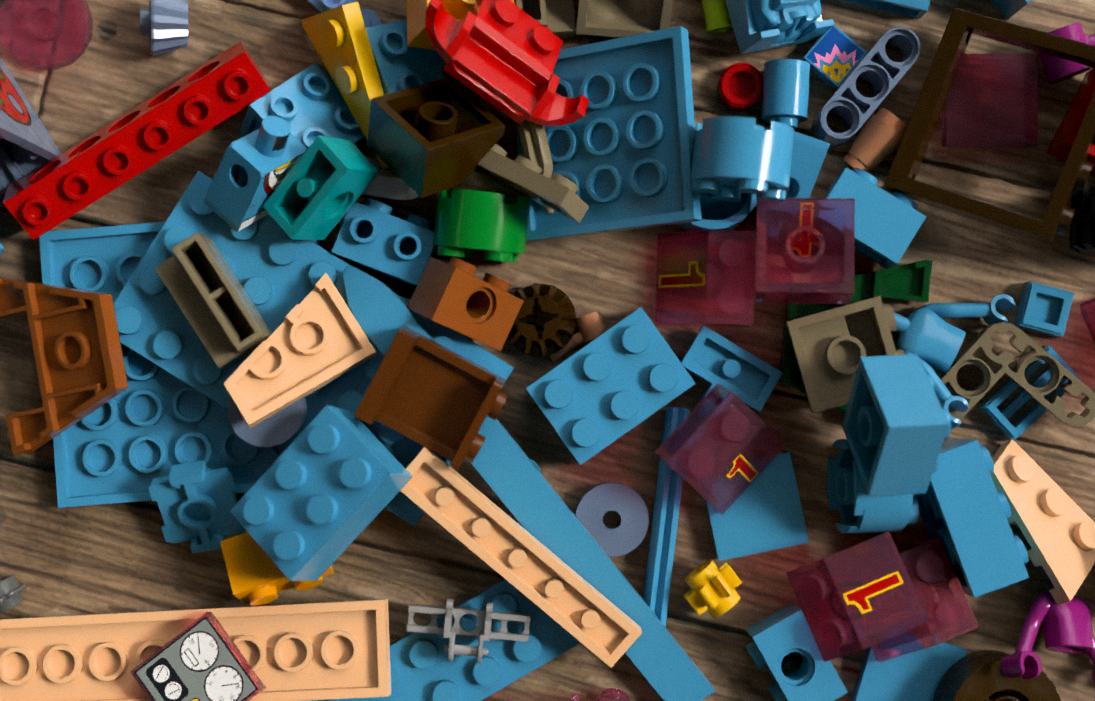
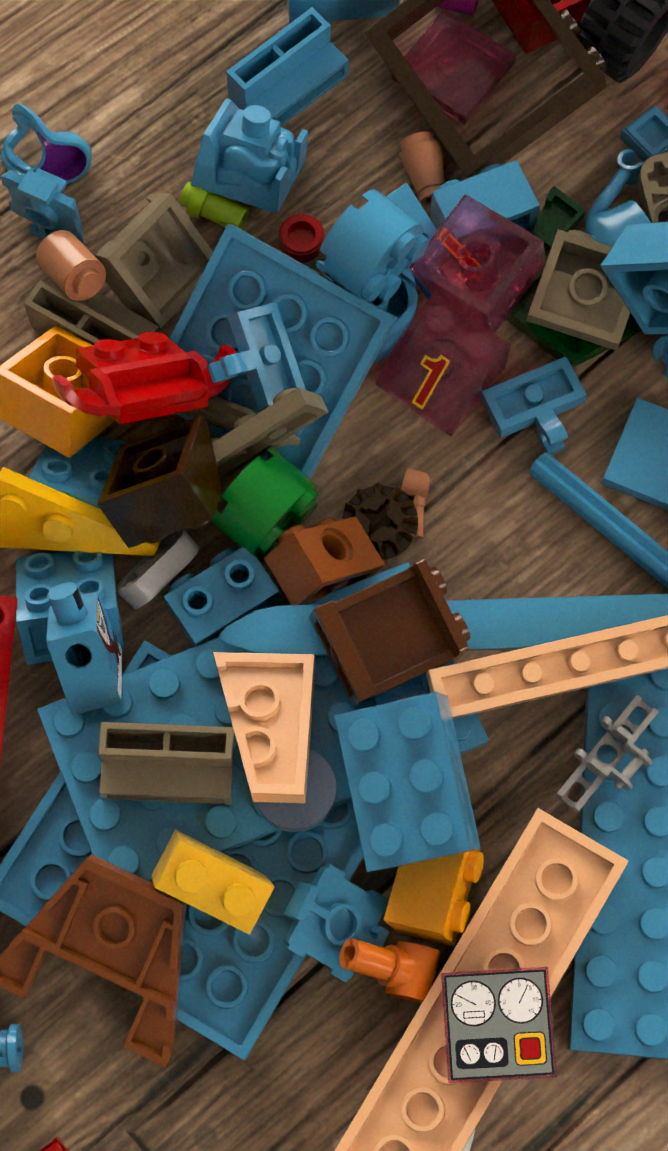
camera: 60 degrees left, 15 degrees down
teal brick [263,135,379,240] -> none
dark azure brick [526,307,696,465] -> none
sand blue piece [575,482,649,557] -> none
clear pink slope [655,384,785,515] -> none
dark azure brick [761,59,810,130] -> none
tile [802,25,867,90] -> none
sand blue beam [811,27,921,148] -> none
none -> yellow brick [151,829,274,935]
none -> dark azure plate [207,302,306,410]
none -> orange pin [339,938,440,1003]

